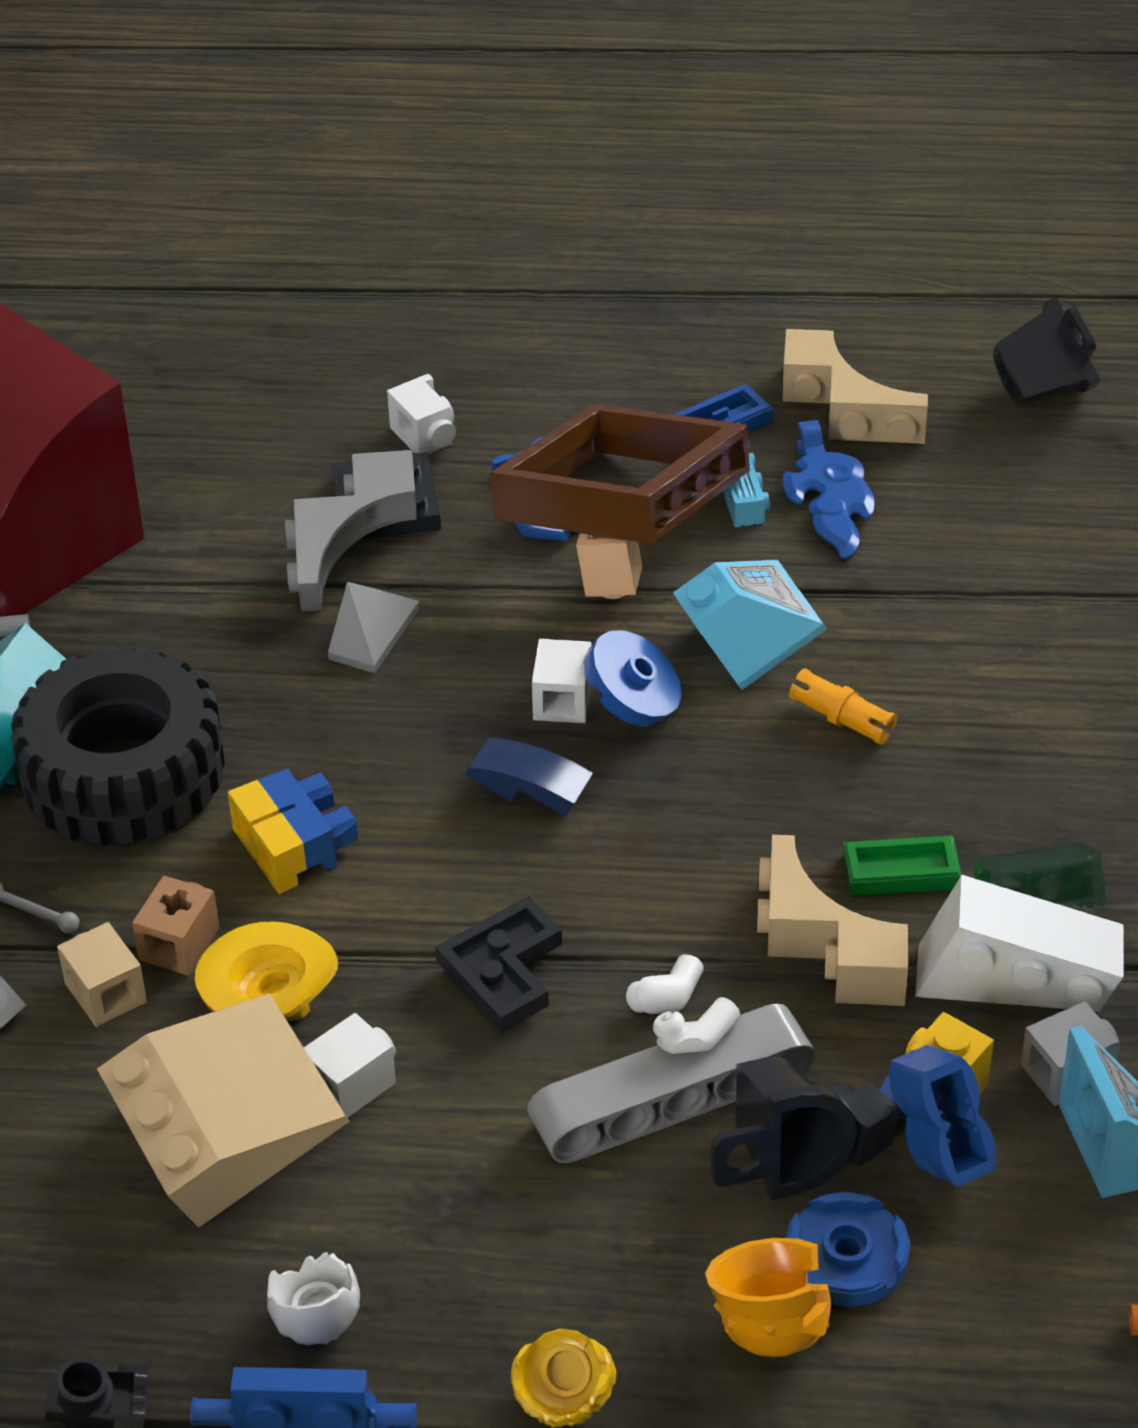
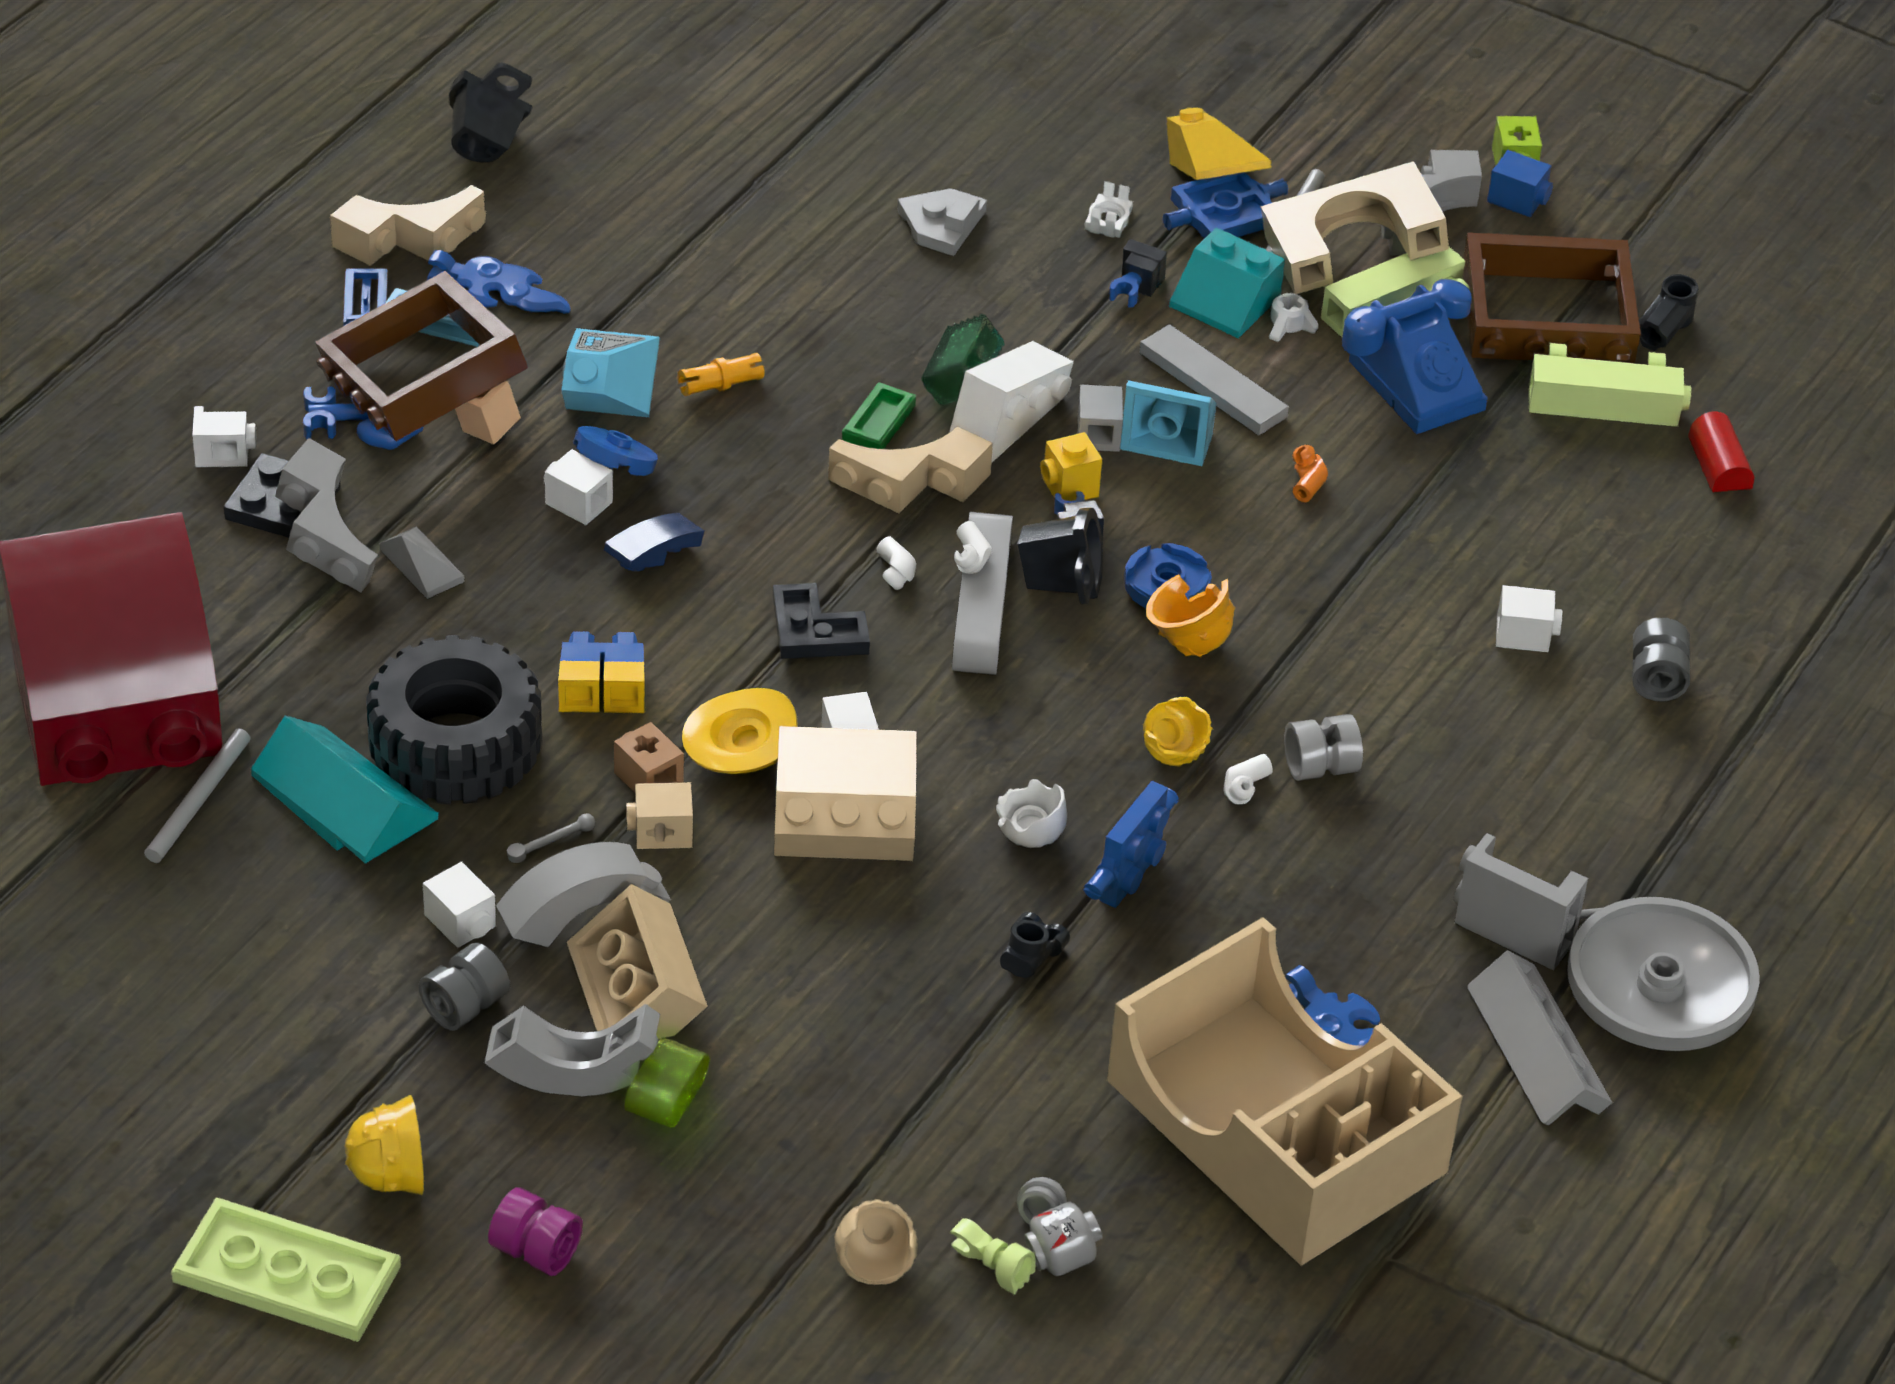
camera: 65 degrees left, 0 degrees up
blue brick [889,1045,996,1187] -> none

